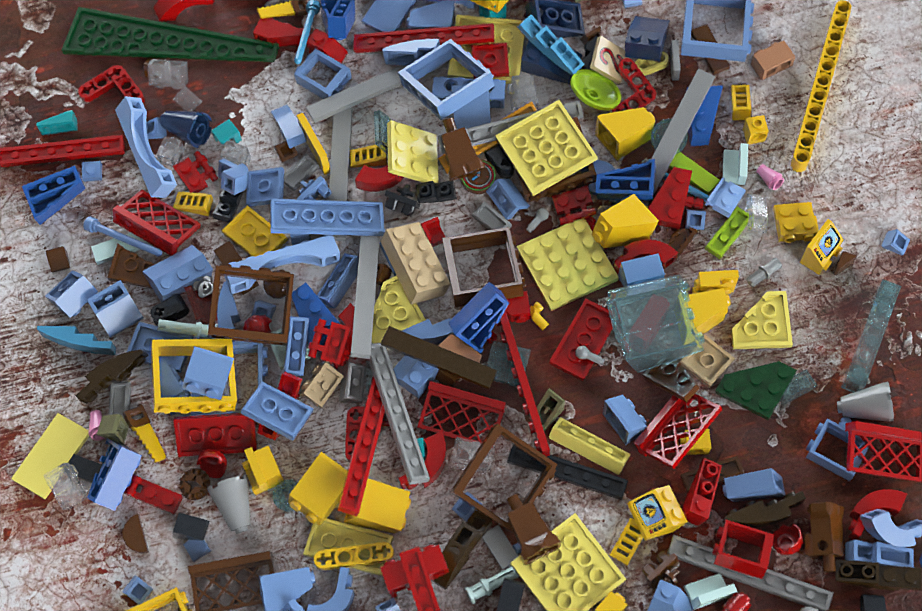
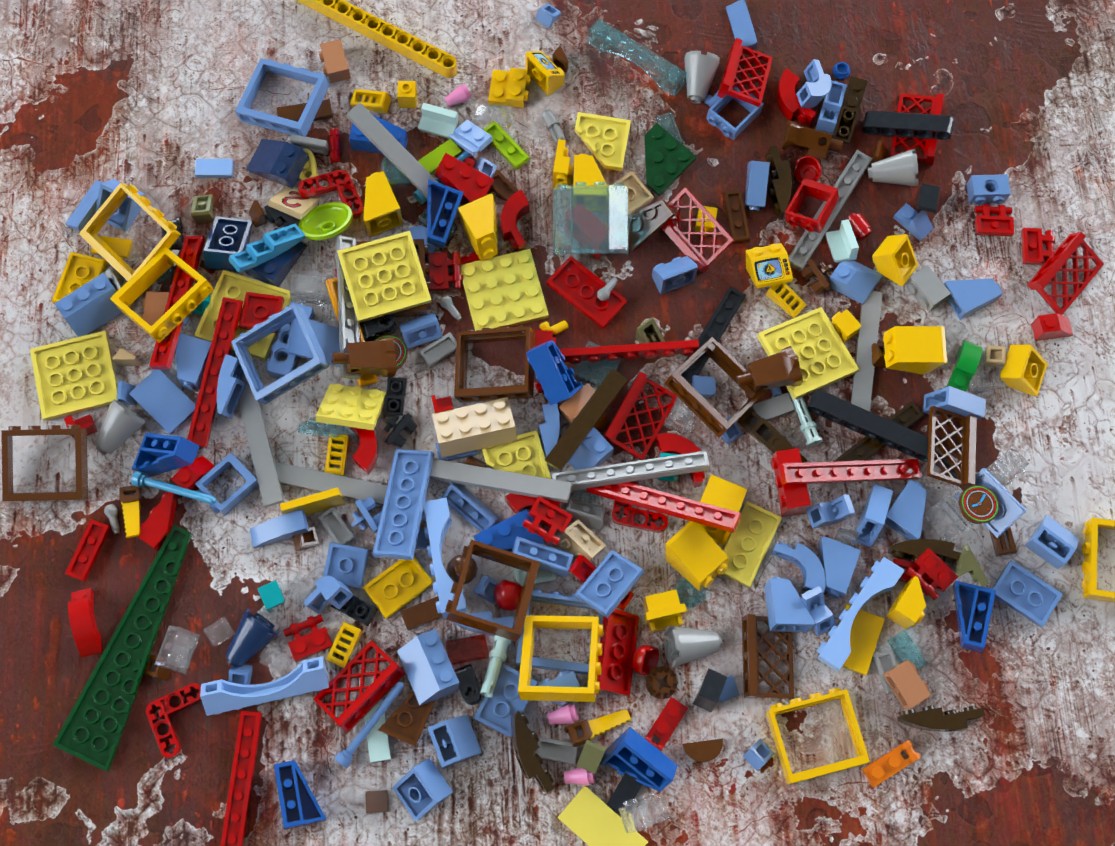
camera: 85 degrees left, 5 degrees up
teal slope [36,110,78,135] -> none
dark azure slope [37,326,116,355] -> none
medium blue plate [82,161,102,182] -> none
medium blue slope [182,346,234,400] -> none
light grey plate [193,276,213,298] -> none
yellow beam [314,542,394,570] -> none
light yellow slope [549,417,630,475] -> none
medium blue slope [618,253,665,290] -> none
red slope [682,458,722,526] -> none
none -> red axle [329,128,340,163]
none -> bright pink cone [547,704,579,725]
none -> medium blue slope [692,375,716,398]

